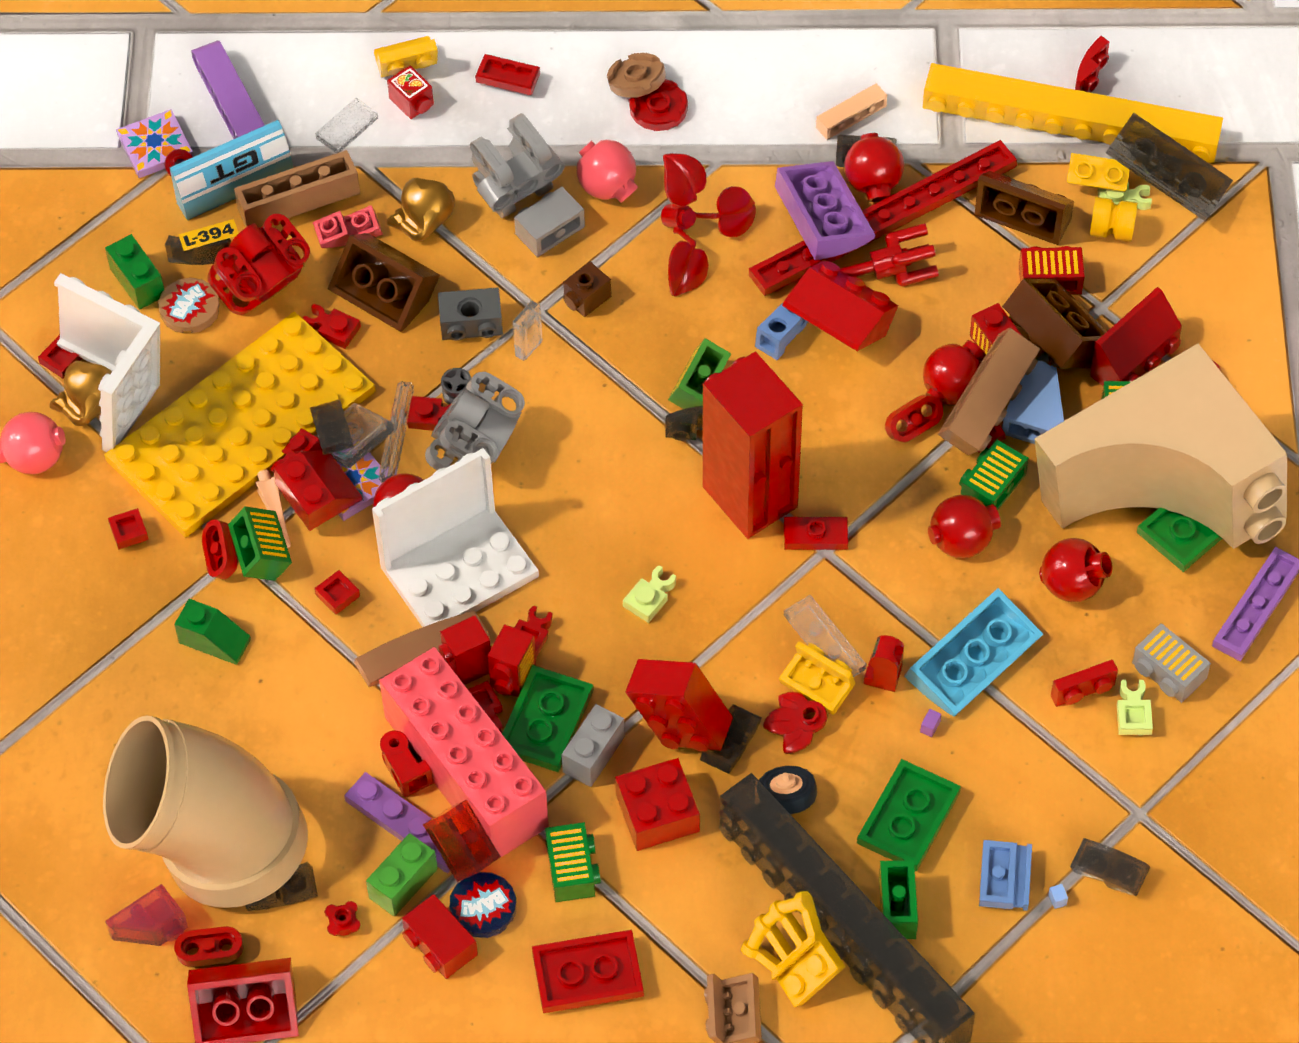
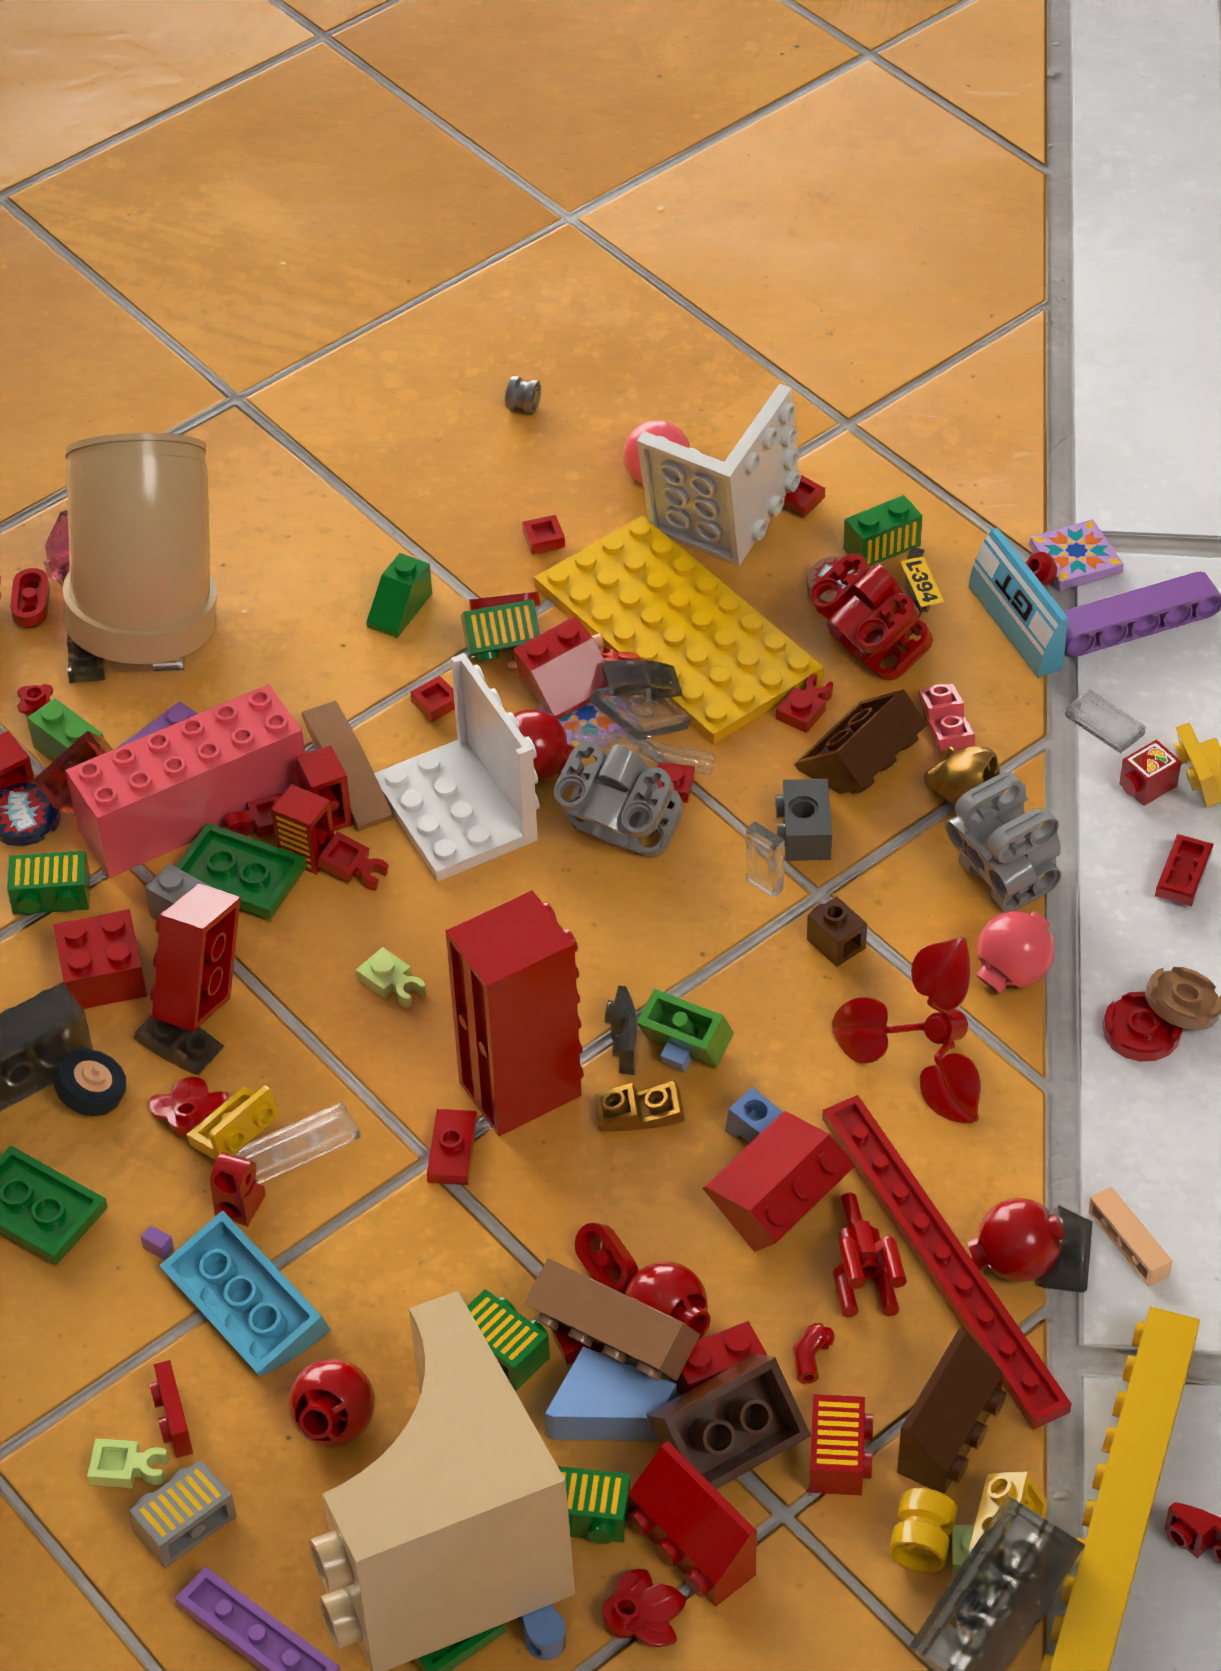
camera: 95 degrees right, 10 degrees down
medium nougat brick [234,150,360,228] -> none
flat silver wheel [441,368,471,405] -> none
light grey brick [514,187,585,257] -> none
medium lavender slope [775,161,875,260] -> none
red brick [928,495,1001,558] -> none
none -> red arm [793,1323,835,1384]

